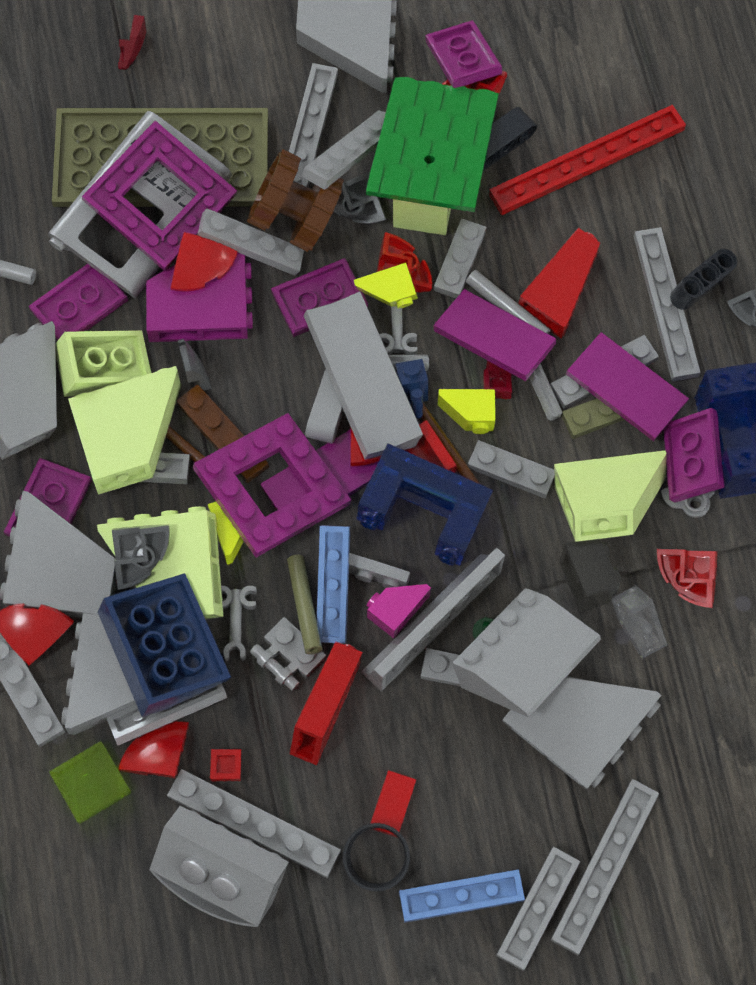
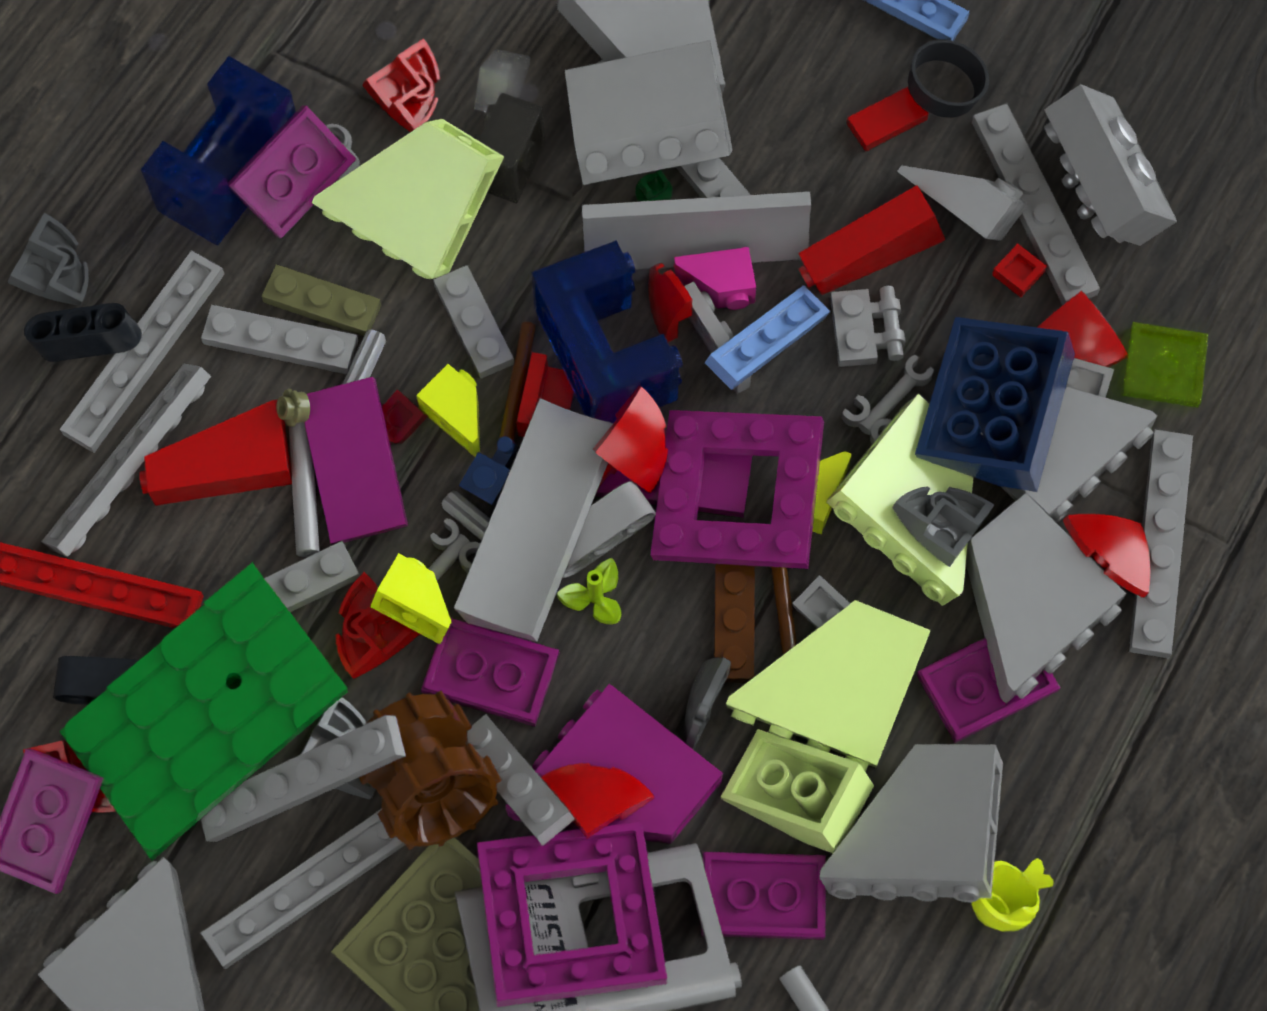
camera: 135 degrees left, 0 degrees up
olive piece [287,555,322,655] -> none
magenta tile [566,332,689,441] -> none
none -> light grey plate [41,363,211,557]
none -> olive plate [276,389,310,427]
none -> lime plant [556,558,621,625]
none -> red brick [593,385,668,493]
none -> red brick [648,263,693,344]
none -> light grey slope [897,165,1028,241]

